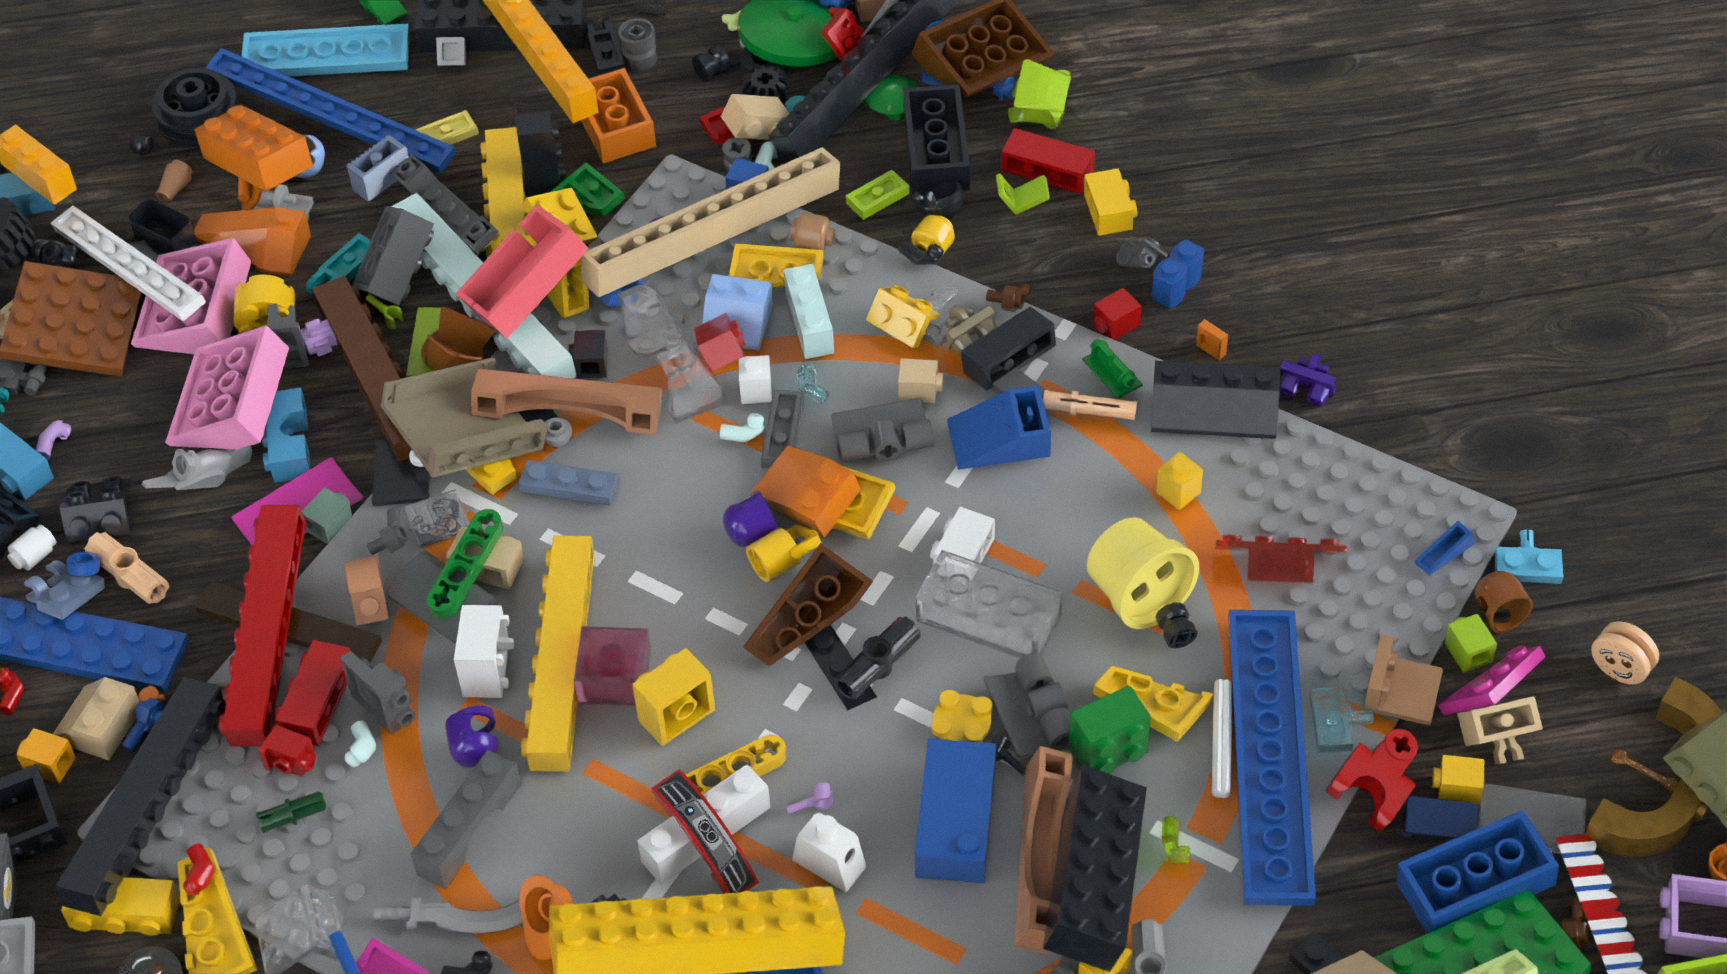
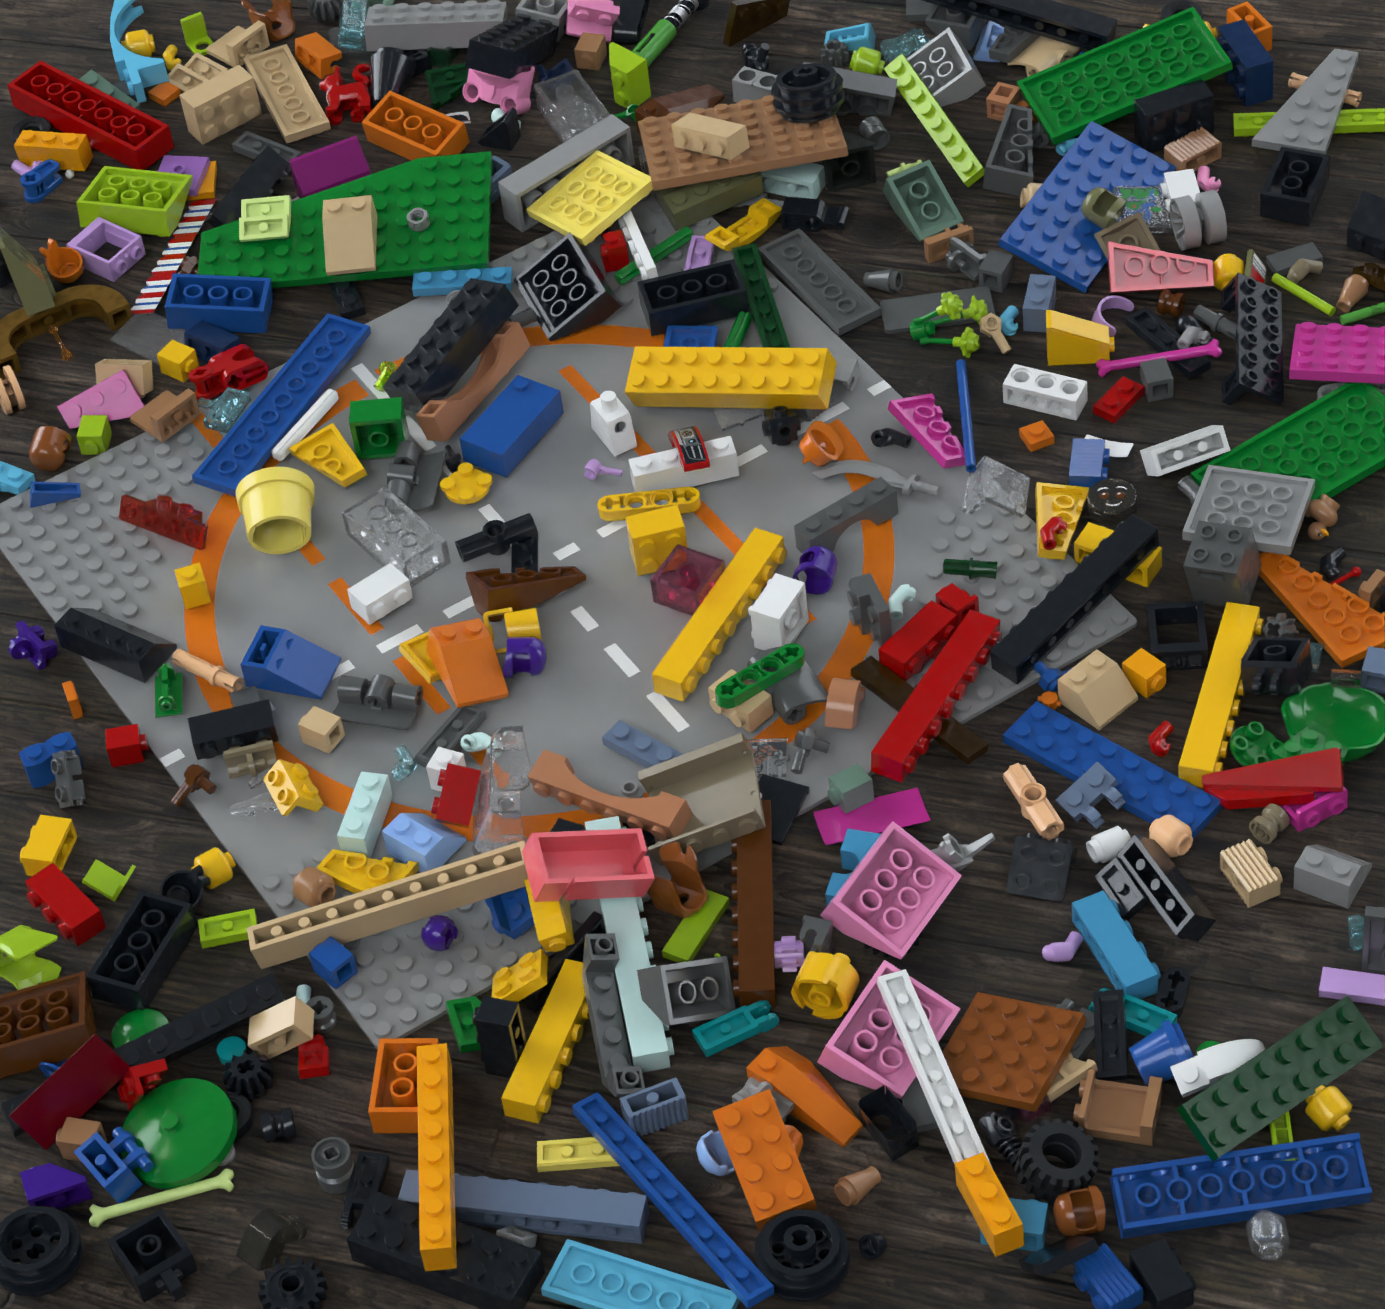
camera: 150 degrees left, 5 degrees down
blue tile [67,552,100,576] -> none
black arm [898,240,944,265] -> none
none -> sand blue brick [398,1170,650,1244]

